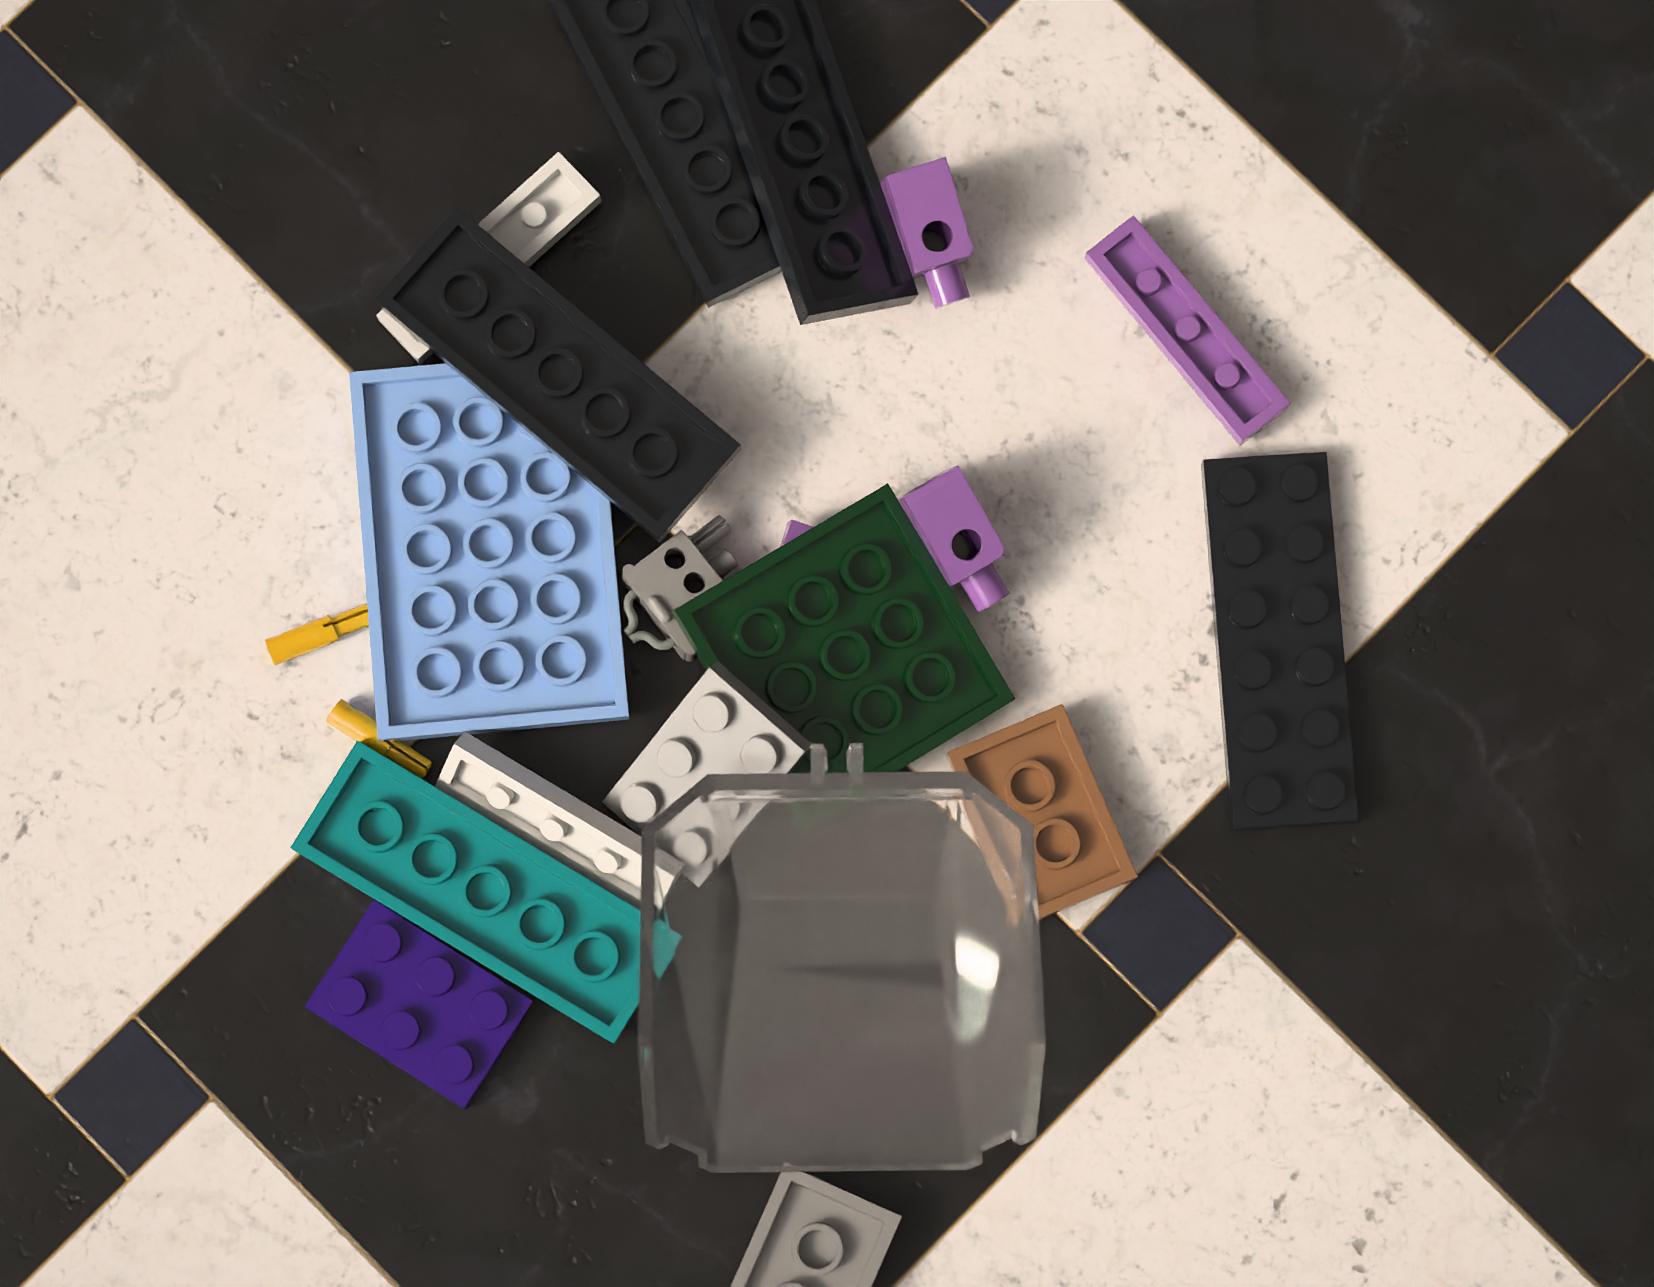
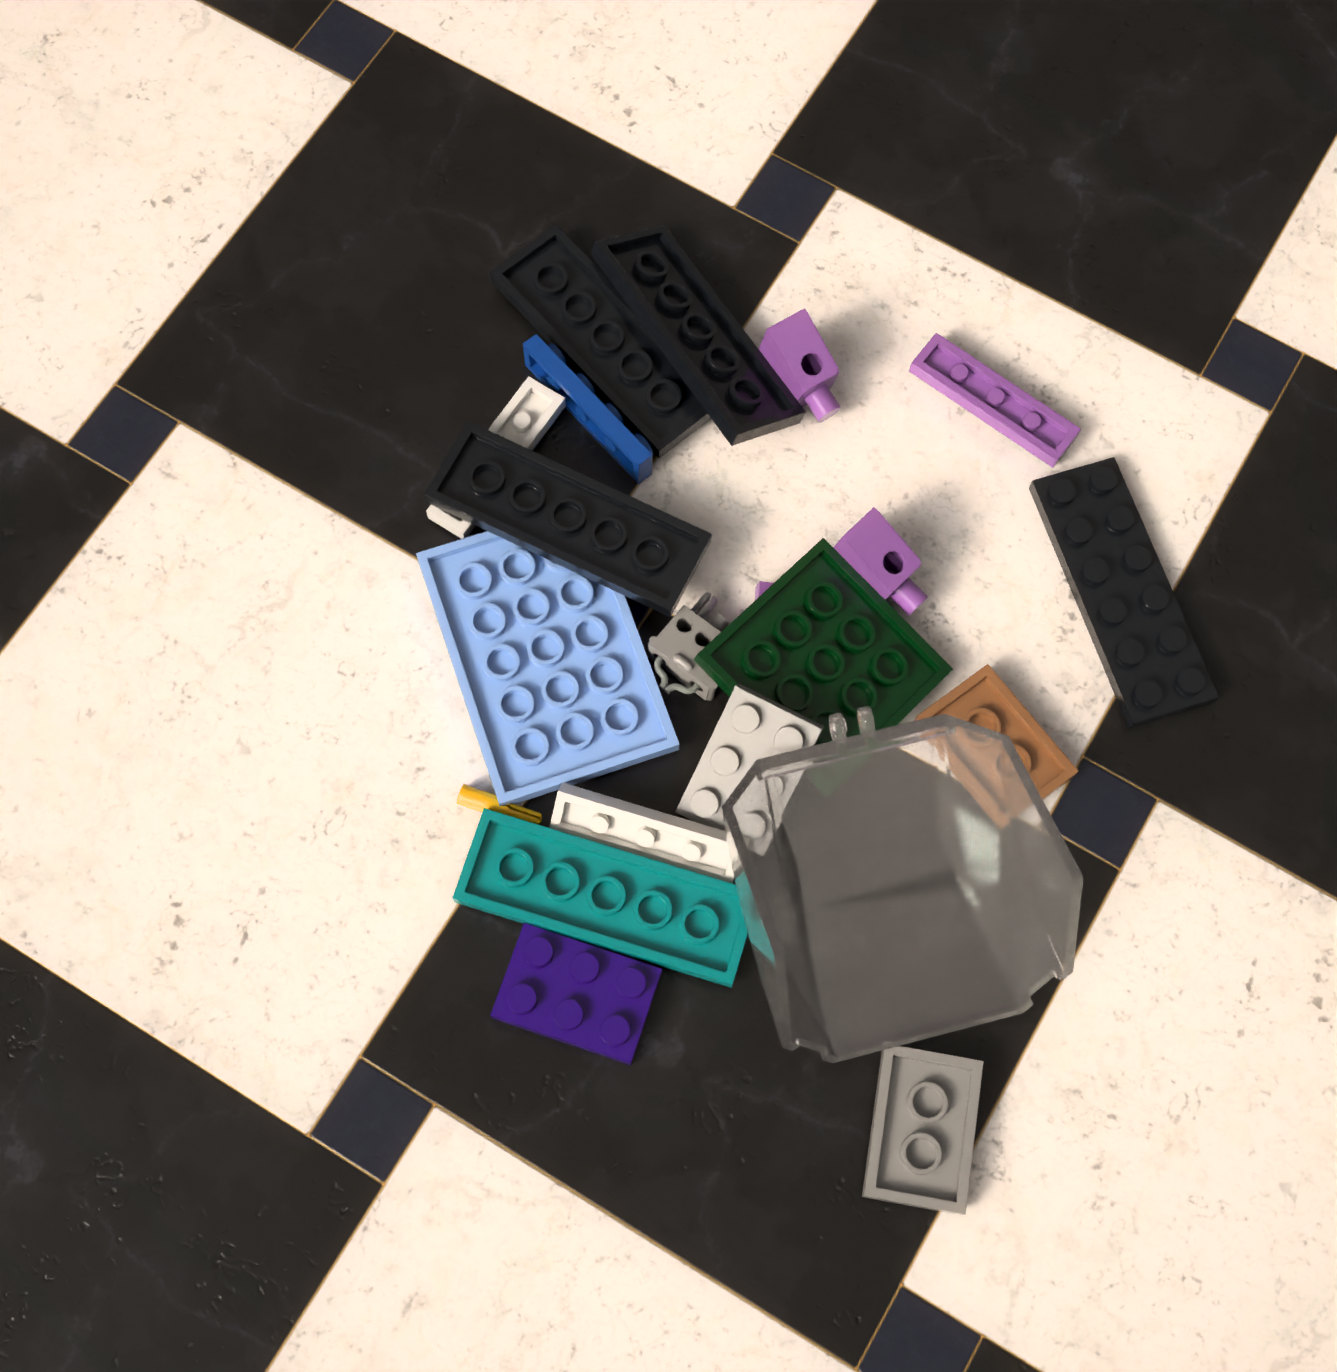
camera: 15 degrees left, 10 degrees down
yellow piece [265,603,369,666] -> none
none -> blue plate [523,334,653,485]

